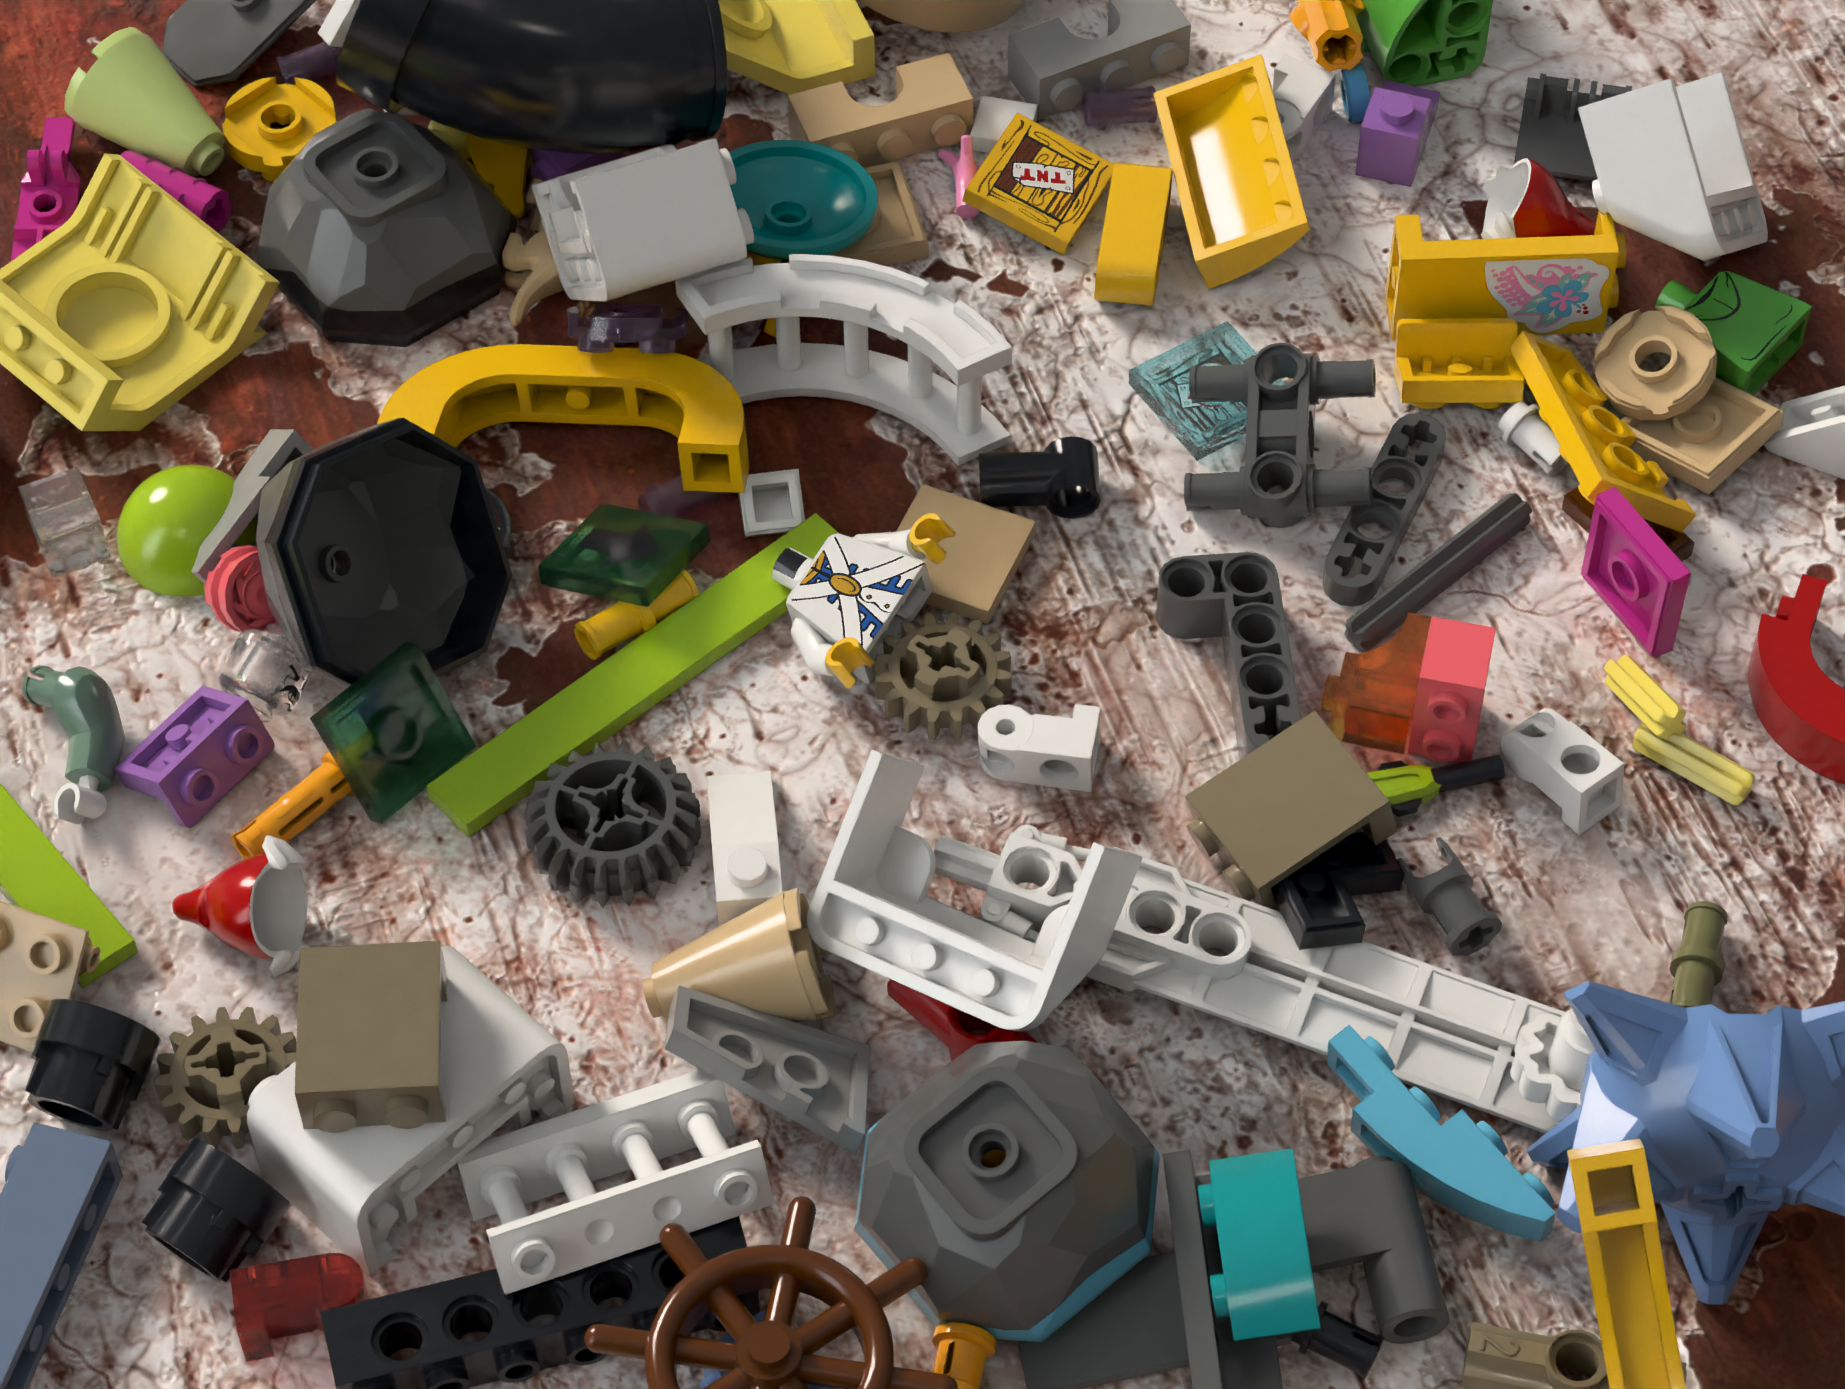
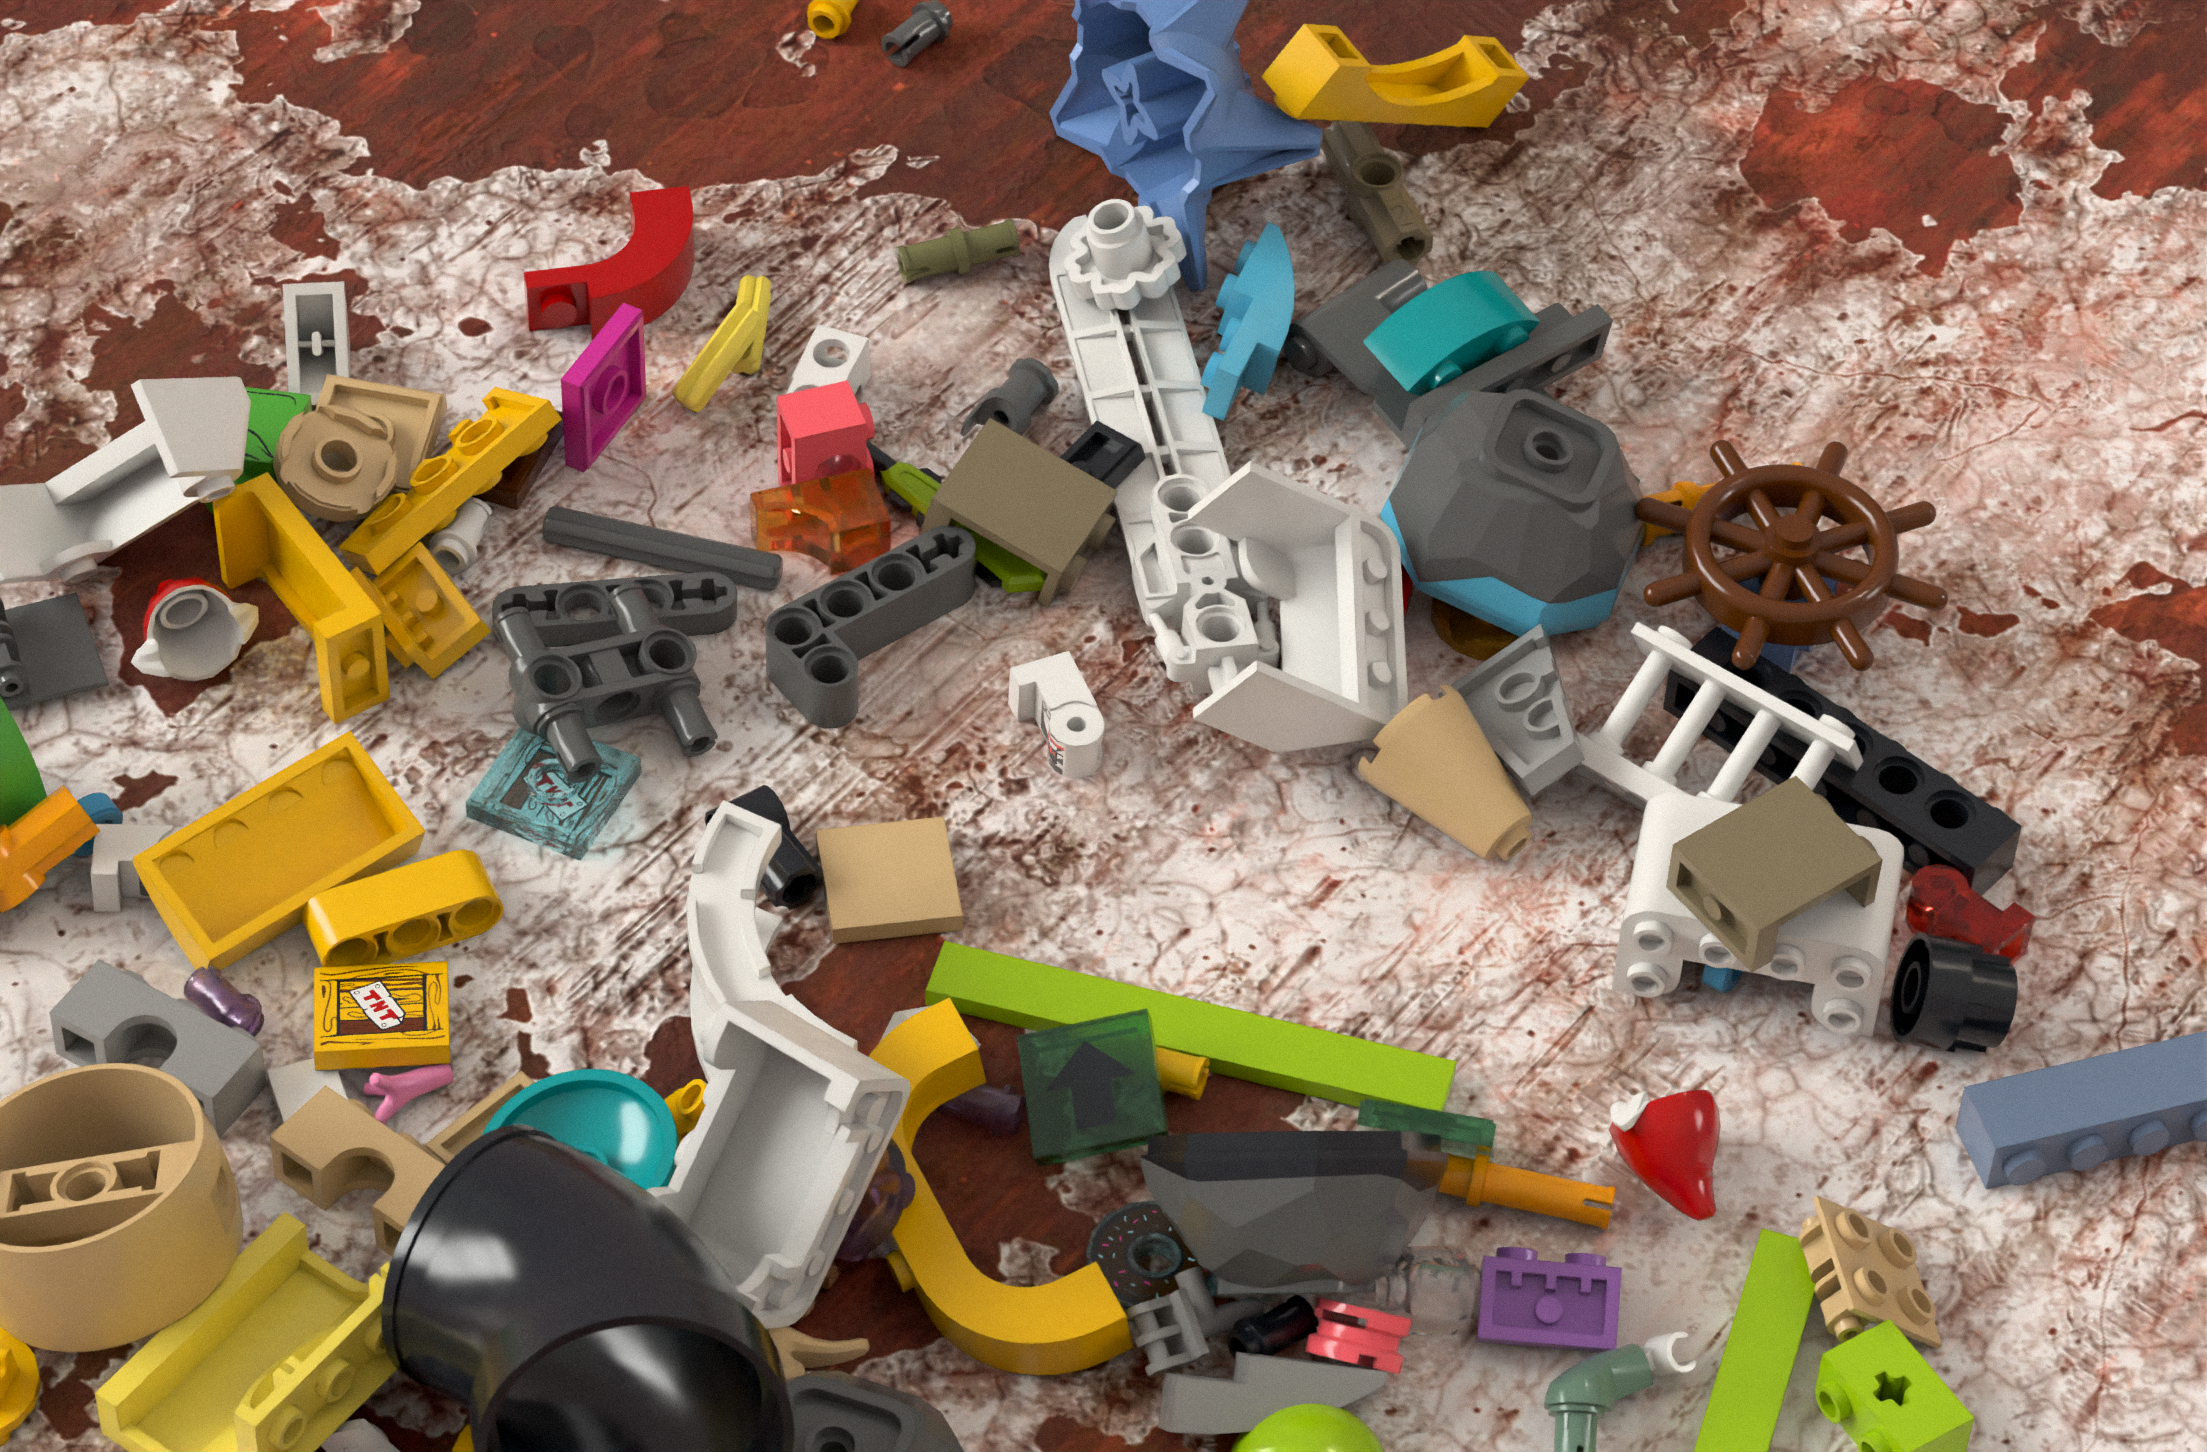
camera: 125 degrees left, 5 degrees down
black piece [25,999,161,1131] -> none
dark tan gear [154,1007,296,1149] -> none
dark grey gear [525,740,701,908] -> none
white slope [707,771,783,927] -> none
torso [772,513,956,689] -> none
dark tan gear [875,612,1012,740] -> none
medium lavender arch [1355,80,1440,187] -> none

